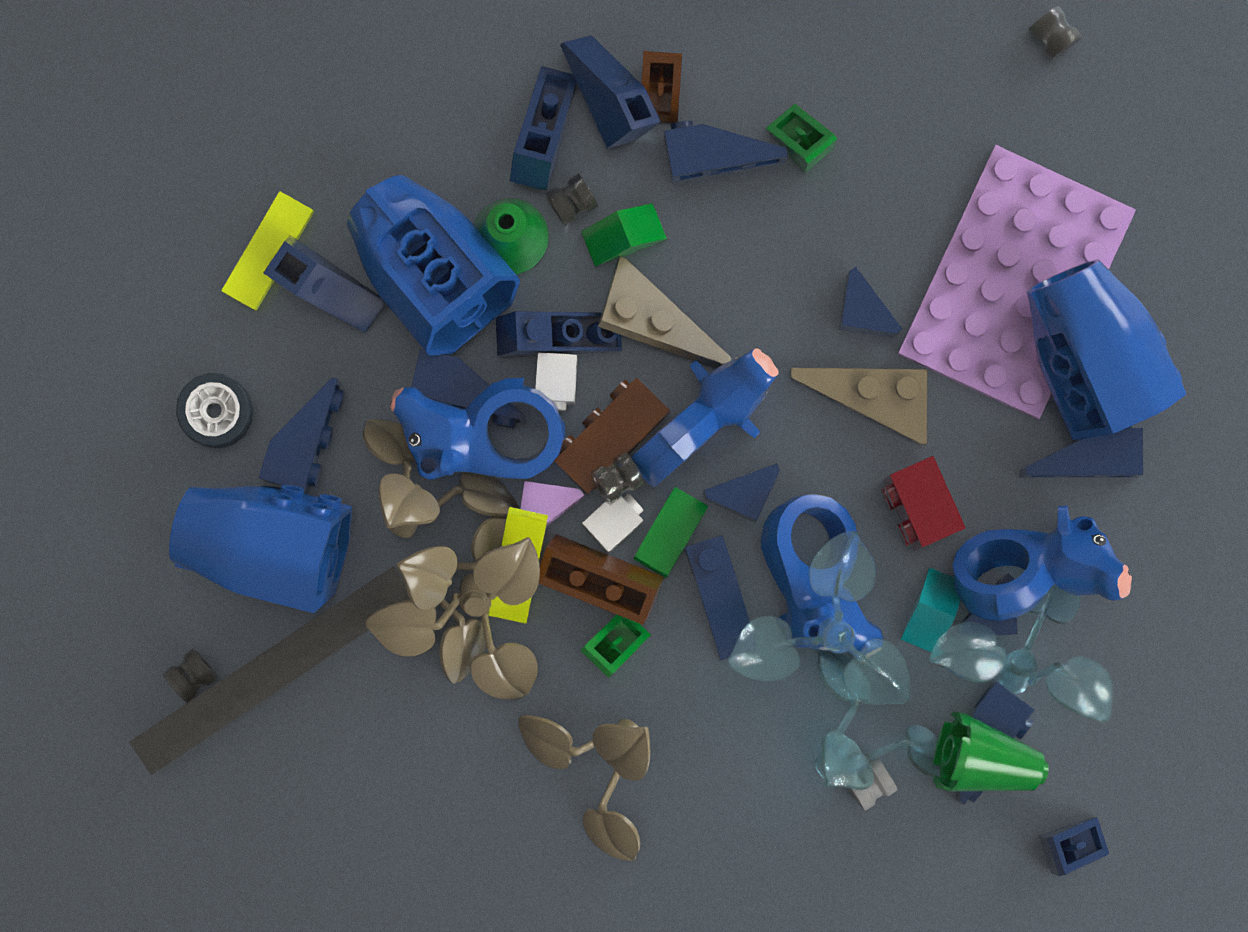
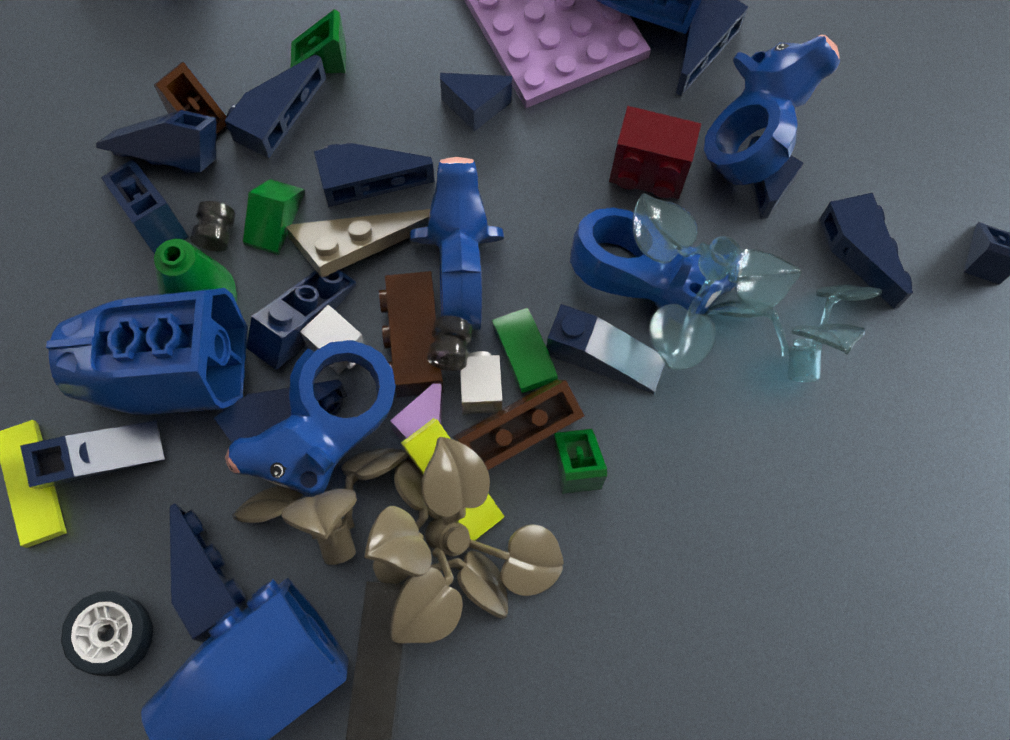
camera: 55 degrees left, 15 degrees down
dark tan plant [518,715,651,861] -> none
dark blue slope [703,463,780,523] -> none
dark tan wing [790,368,927,445] -> none
light grey wheel [844,757,898,811] -> none
teal slope [900,567,961,654] -> none
clear light blue plant [929,586,1113,722] -> none
green cone [933,712,1049,791] -> none
none -> dark blue slope [314,143,435,207]

